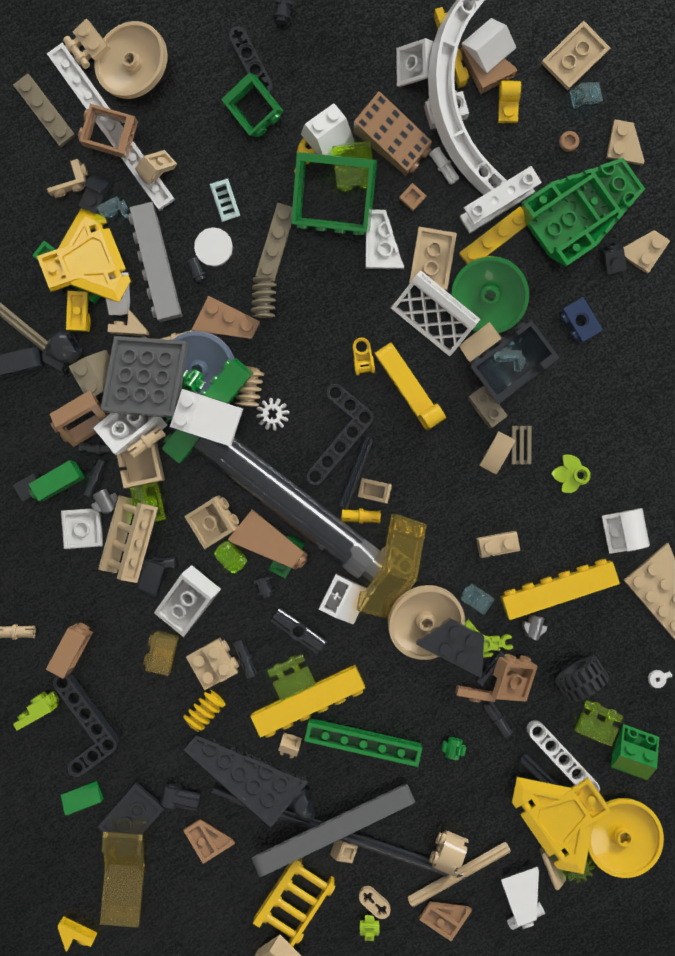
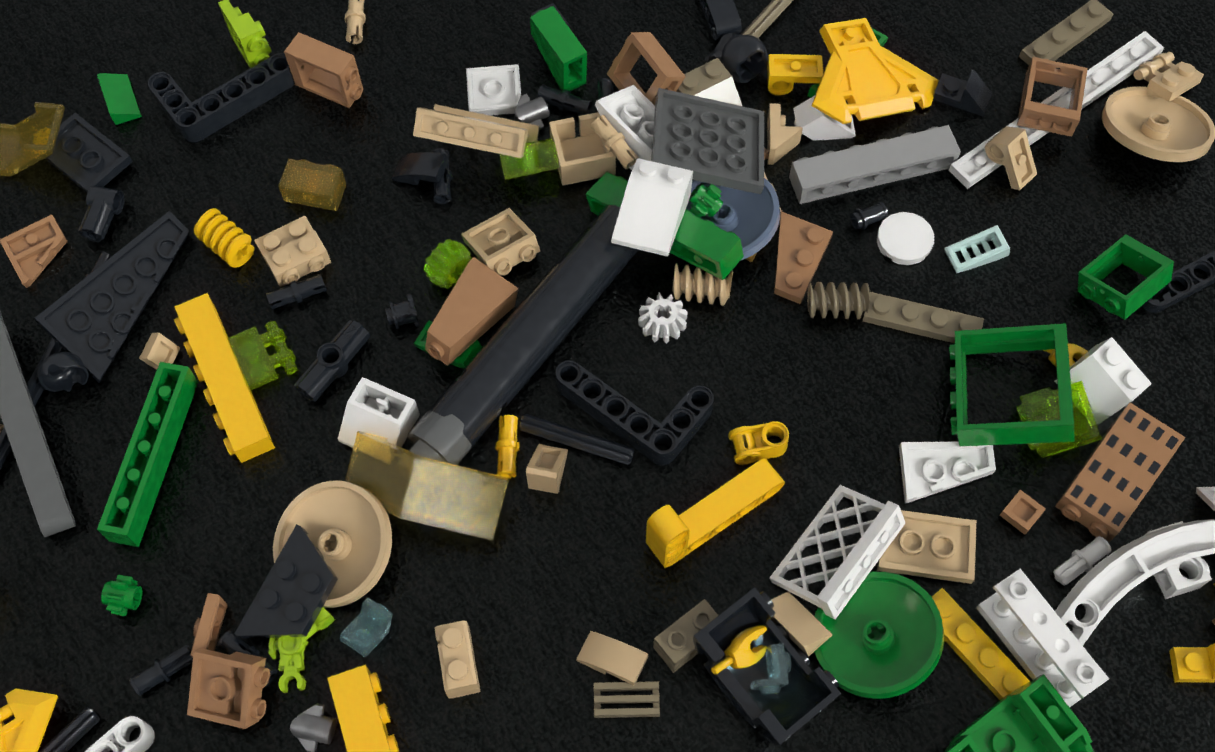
camera: 85 degrees right, 25 degrees down
tan bracket [47,159,88,198] -> none
clear light blue bracket [97,196,129,219] -> none
white slope [154,565,221,637] -> none
none -> yellow hand [711,625,767,675]

